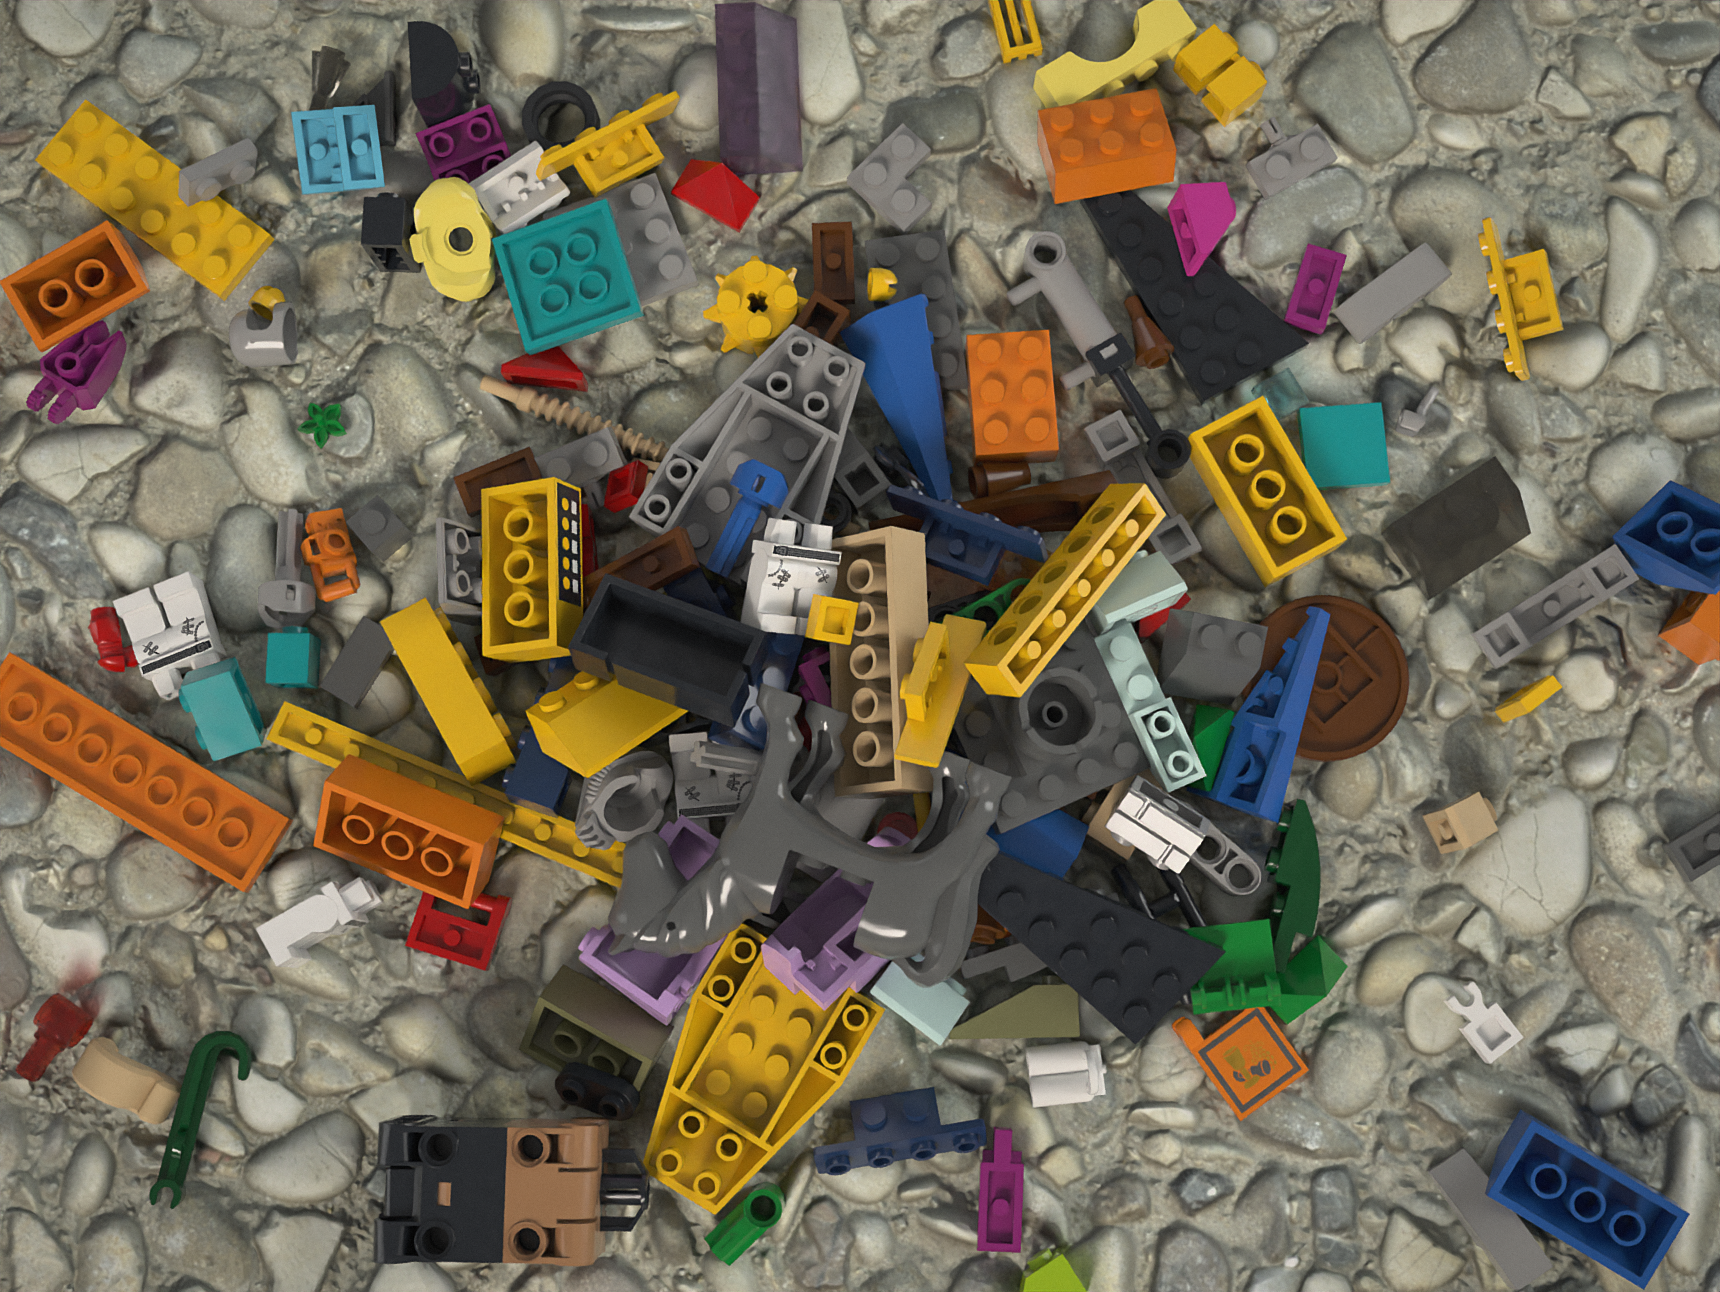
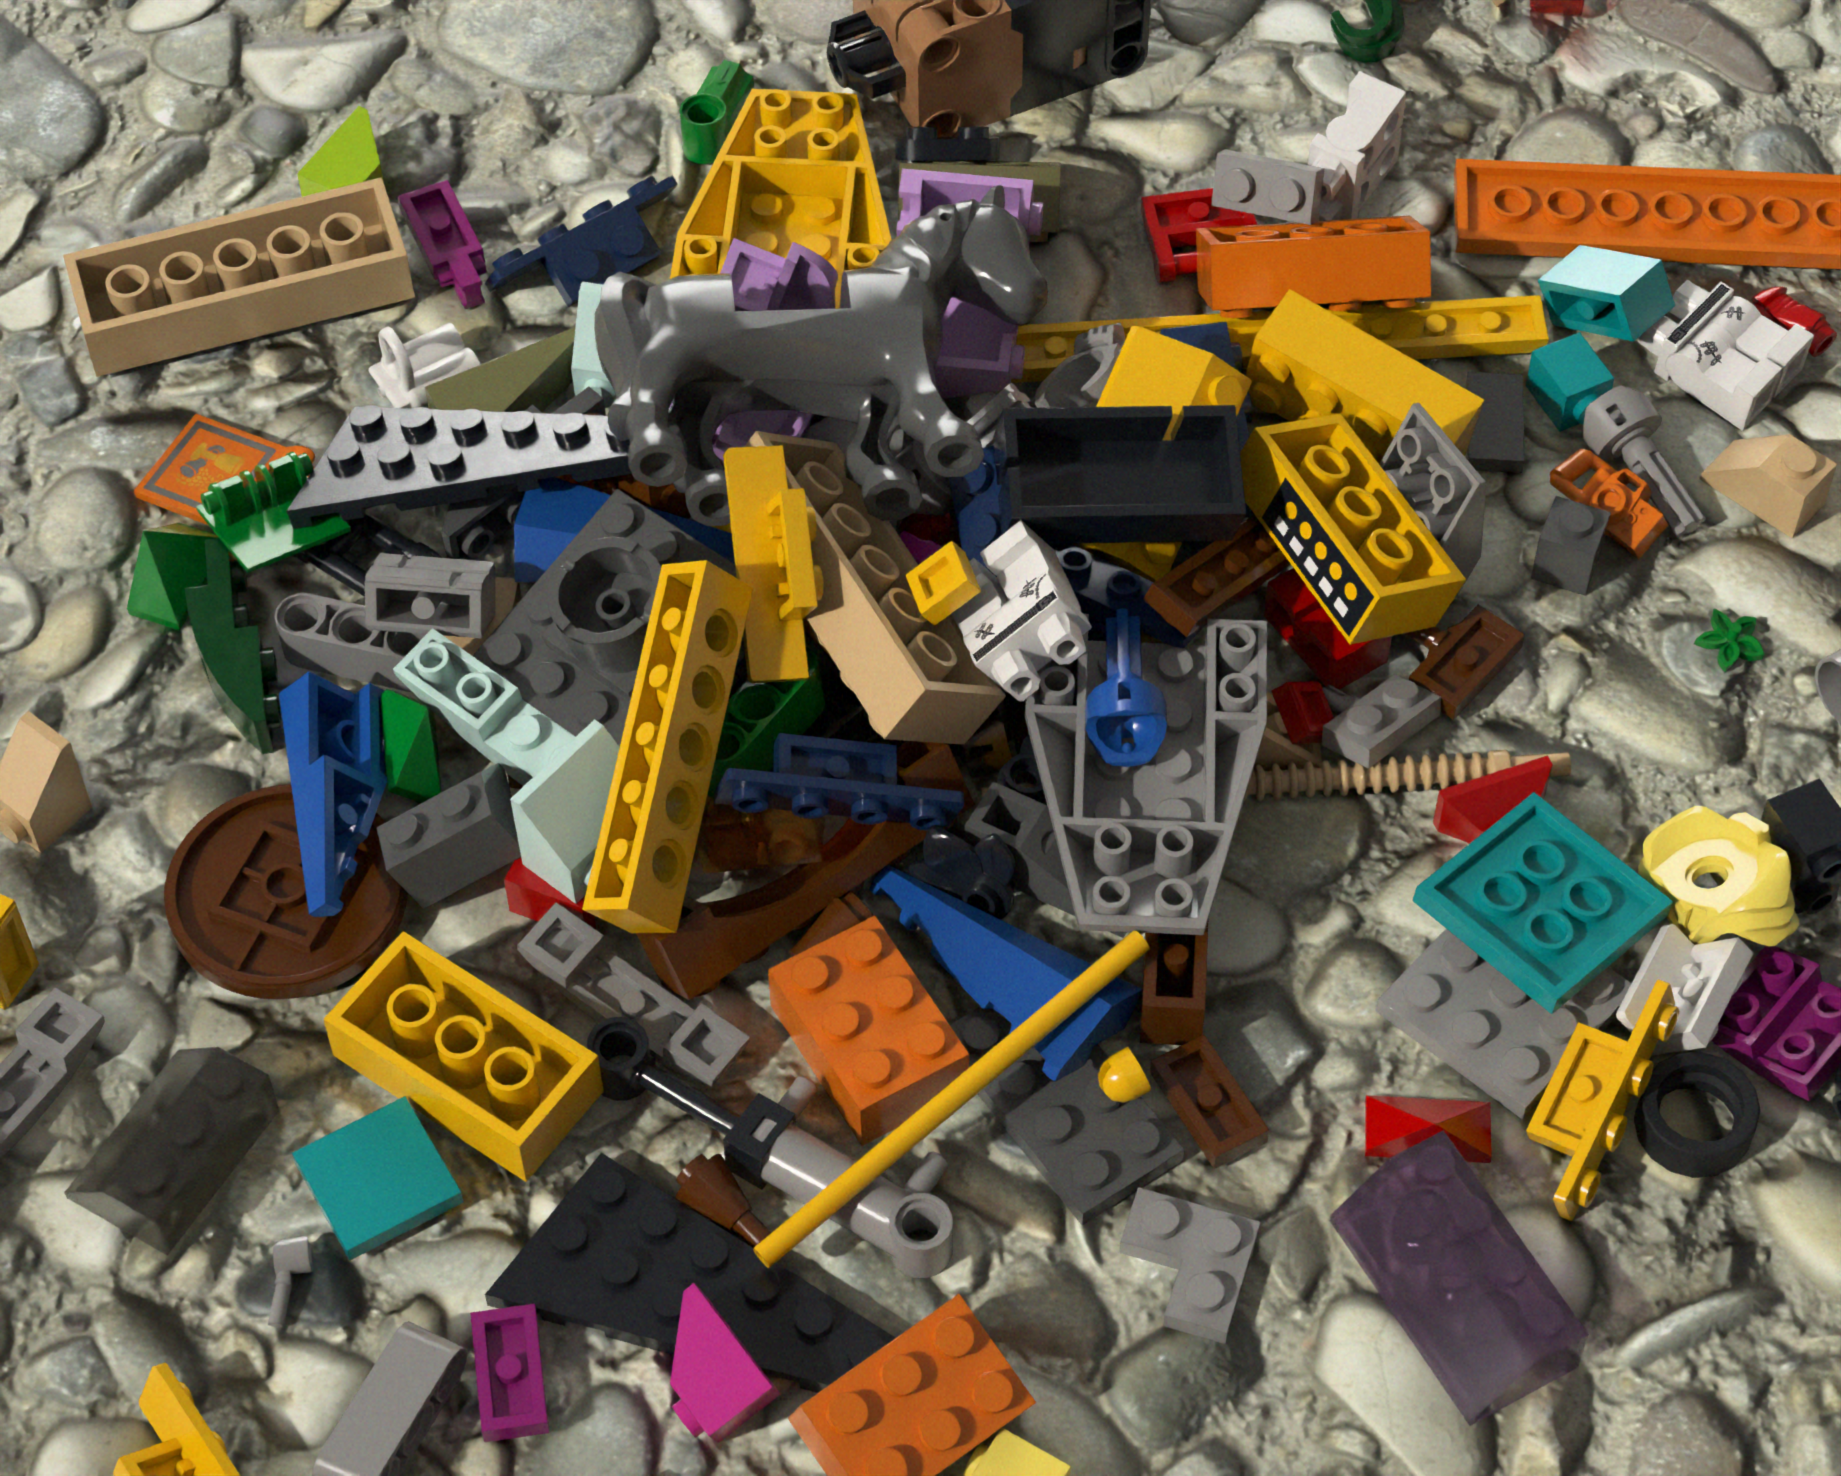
camera: 150 degrees right, 25 degrees down
yellow brick [703,256,809,358] -> none
clear light blue plate [1251,367,1310,422] -> none
none -> tan brick [63,177,415,377]
none -> yellow piece [753,930,1150,1268]
none -> light grey plate [1211,150,1325,225]
none -> tan slope [1700,434,1837,538]

